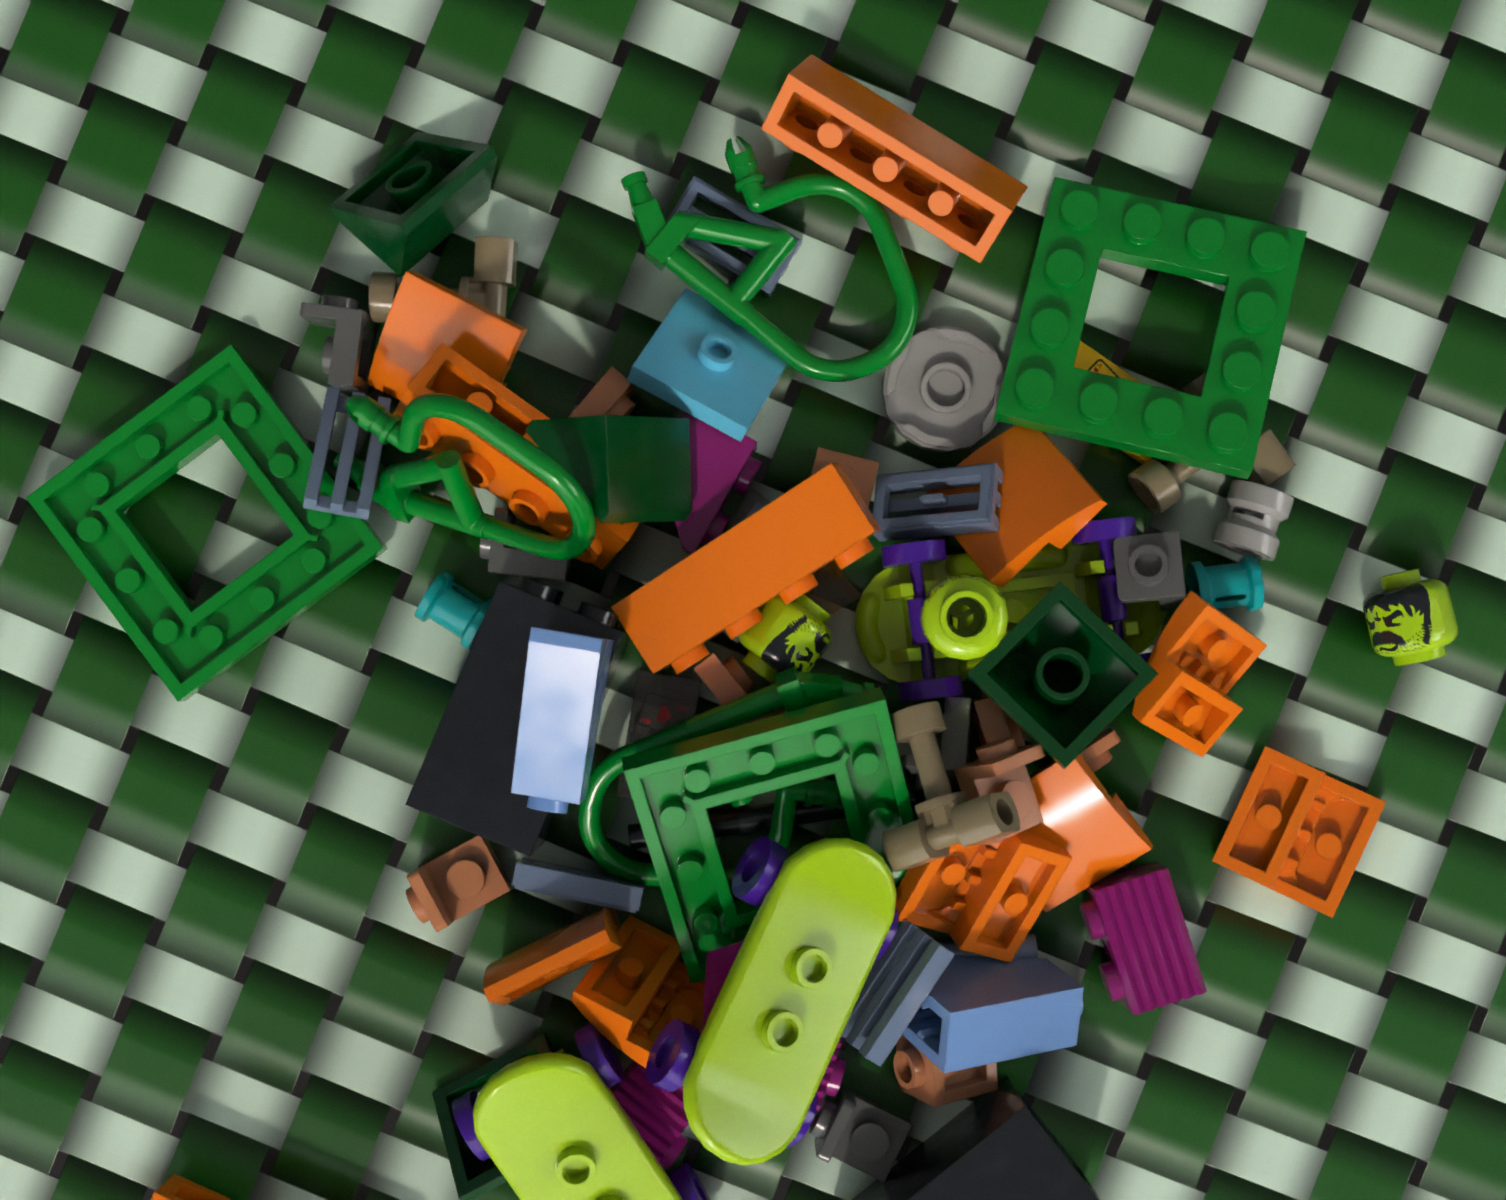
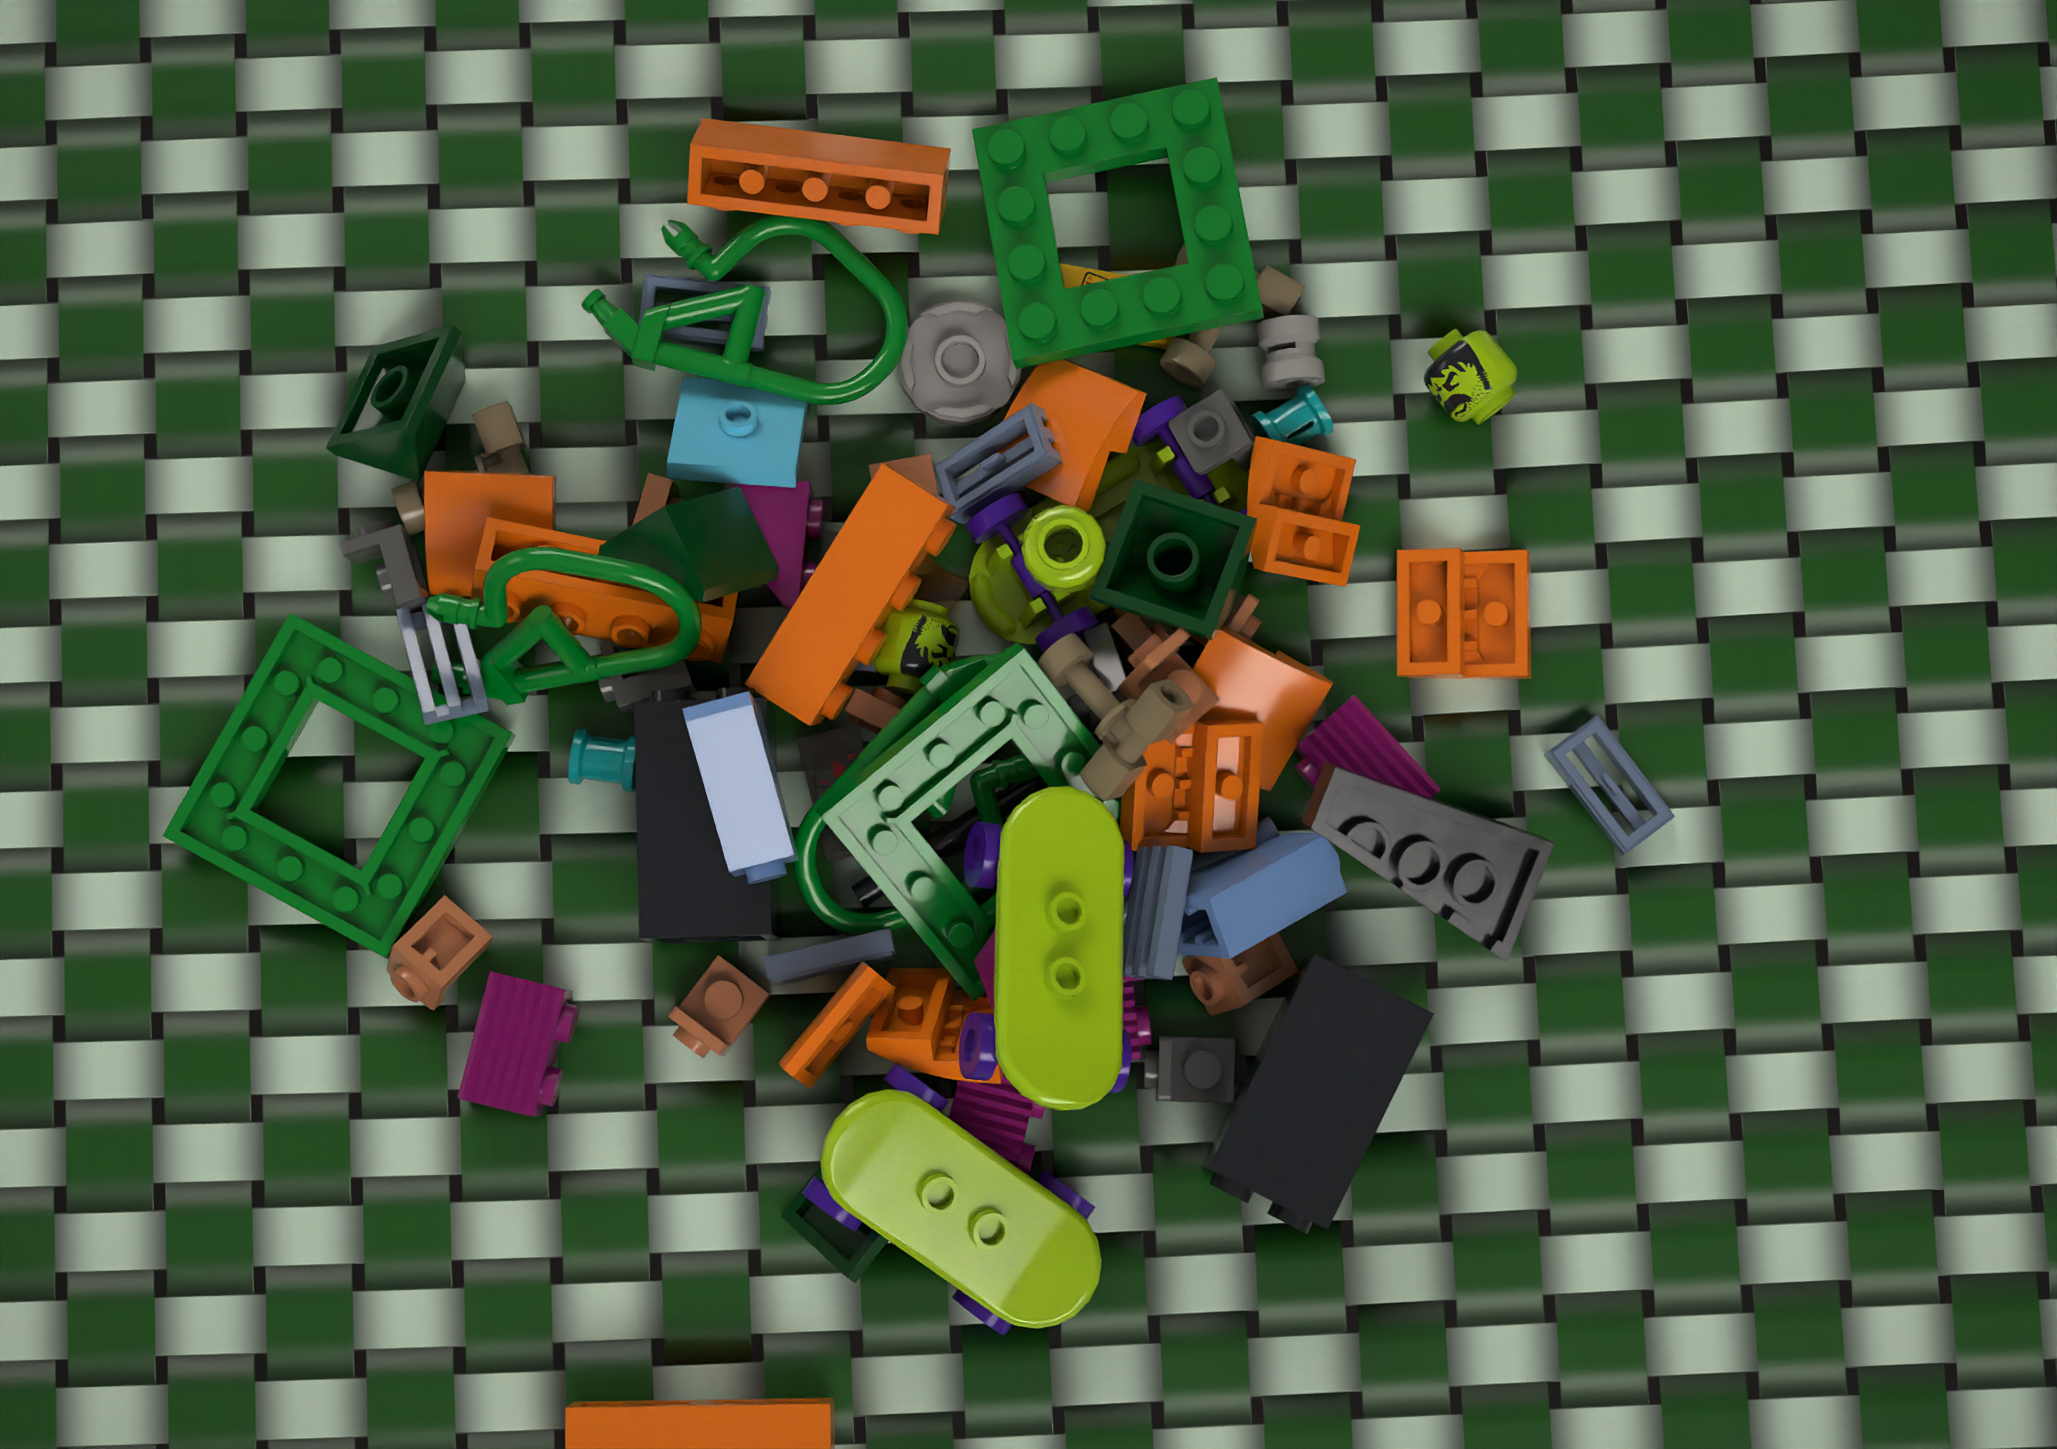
camera: 25 degrees left, 5 degrees down
none -> nougat bracket [386,895,493,1010]
none -> magenta brick [457,971,579,1117]
none -> black wing [1301,761,1555,961]
none -> sand blue tile [1544,715,1675,856]

